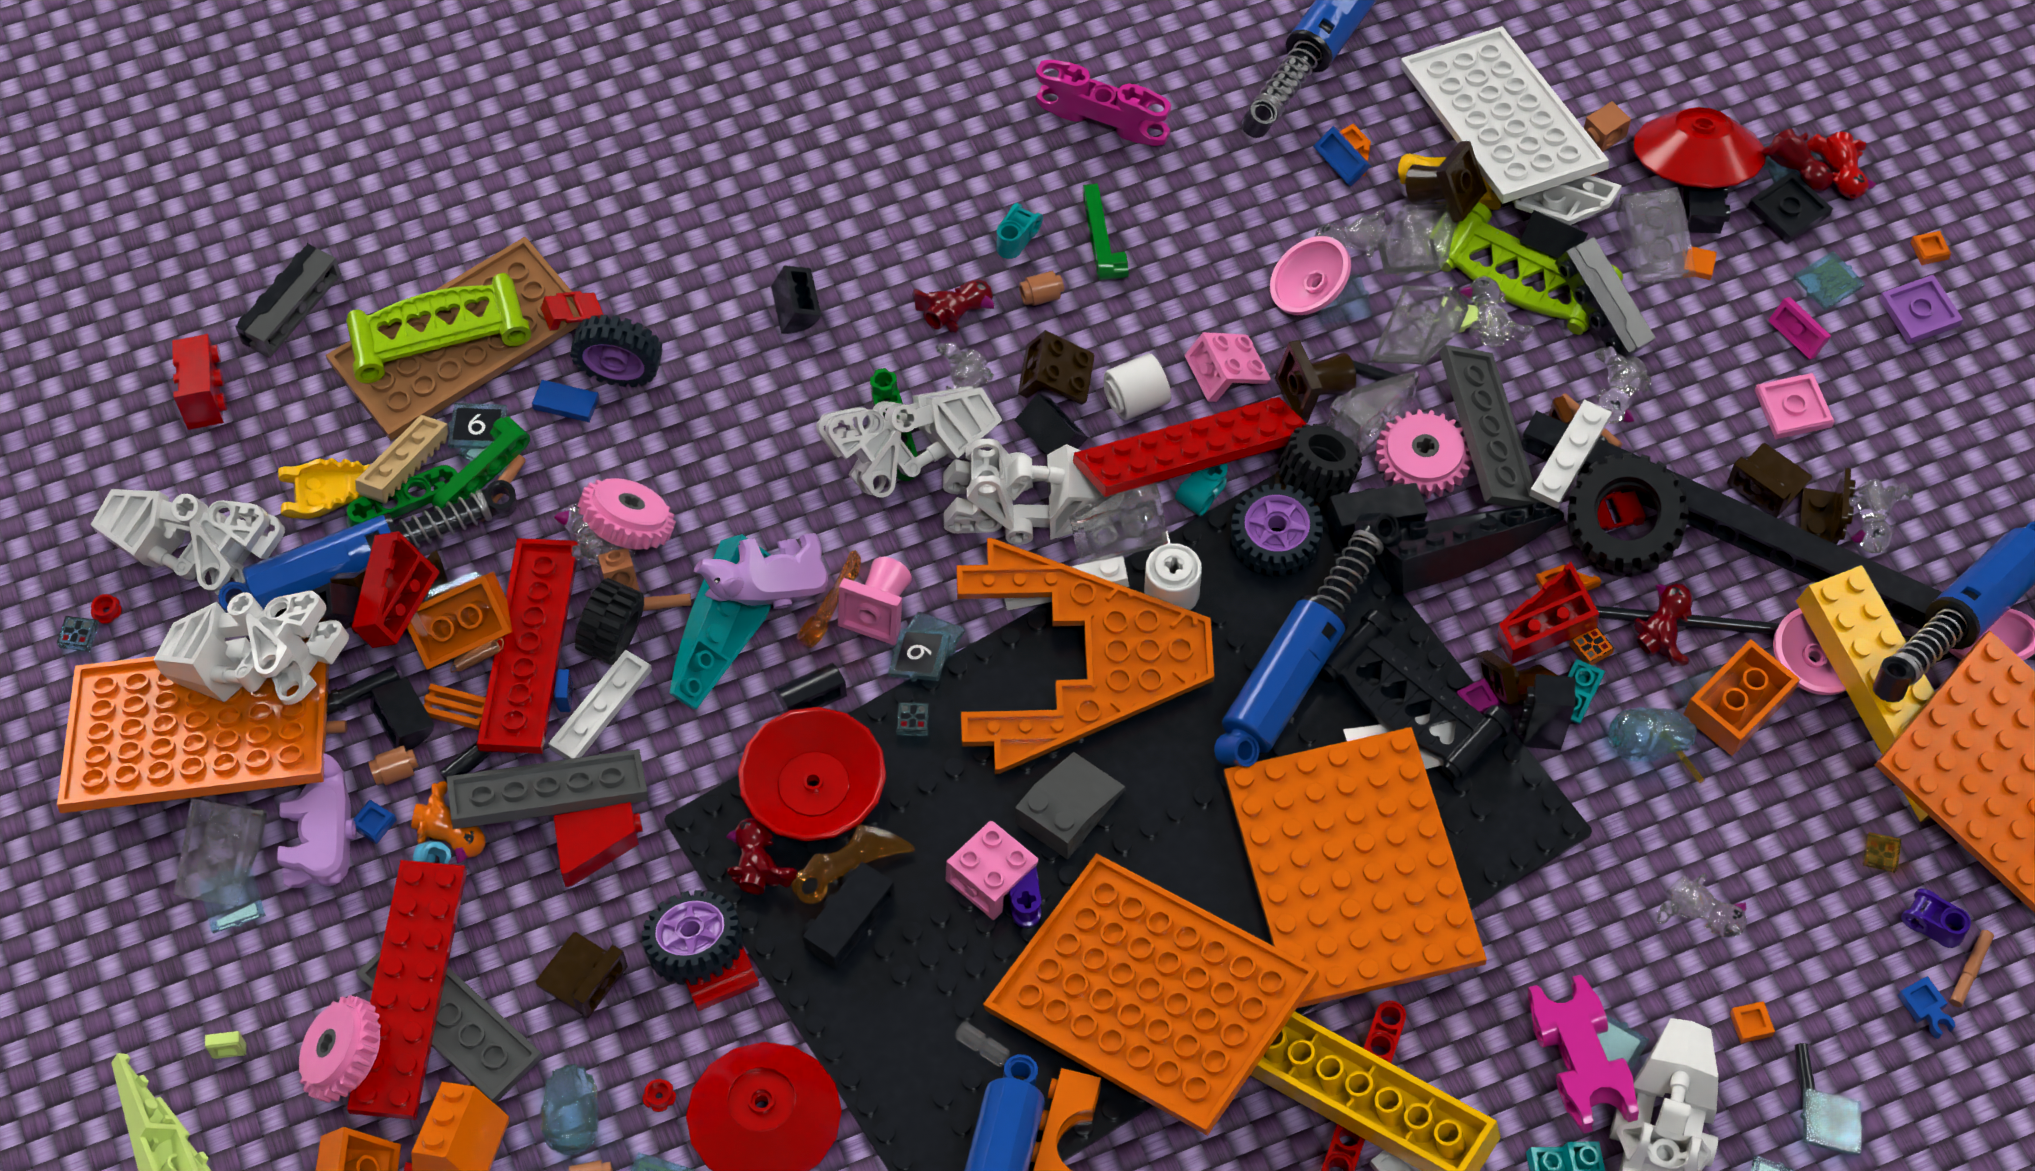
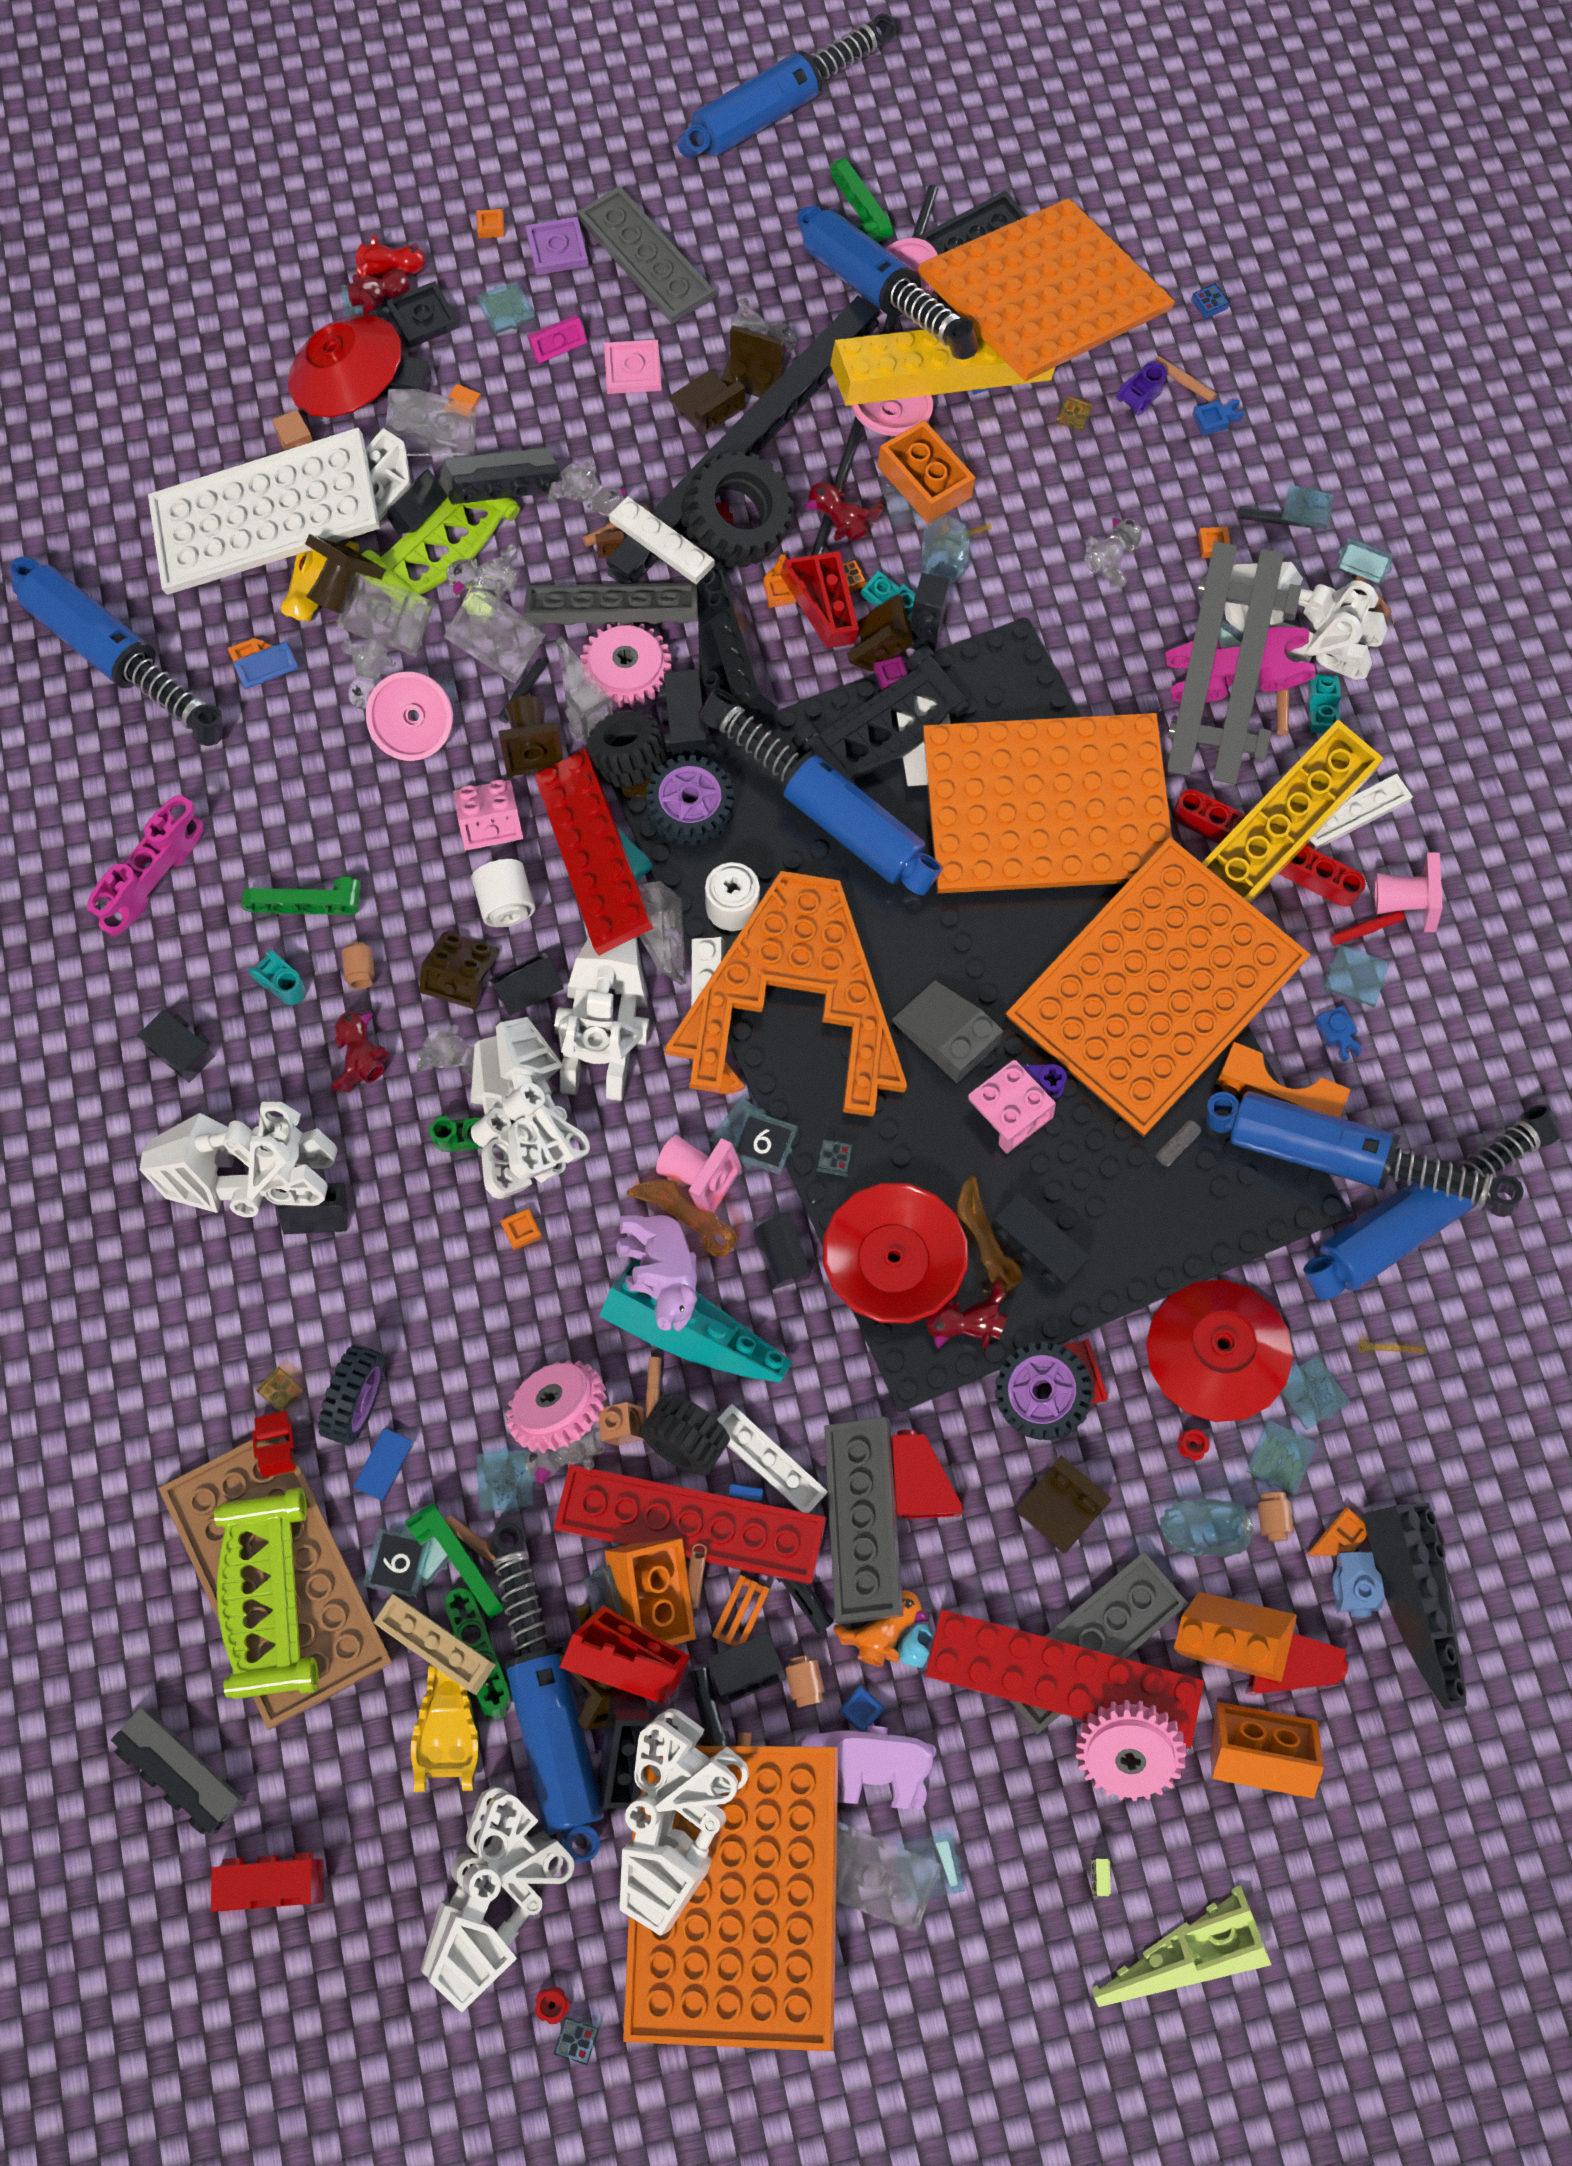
camera: 85 degrees left, 10 degrees up
none -> black brick [137,1009,215,1083]
none -> white piece [139,1102,337,1217]
none -> clear yellow tile [256,1366,304,1412]
none -> clear light blue piece [476,1448,534,1513]
none -> orange tile [500,1208,542,1251]
none -> dark grey plate [577,186,715,324]
none -> orange tile [715,1062,745,1095]
none -> dark grey fence [1167,541,1302,785]
none -> nougat piece [1276,689,1289,736]

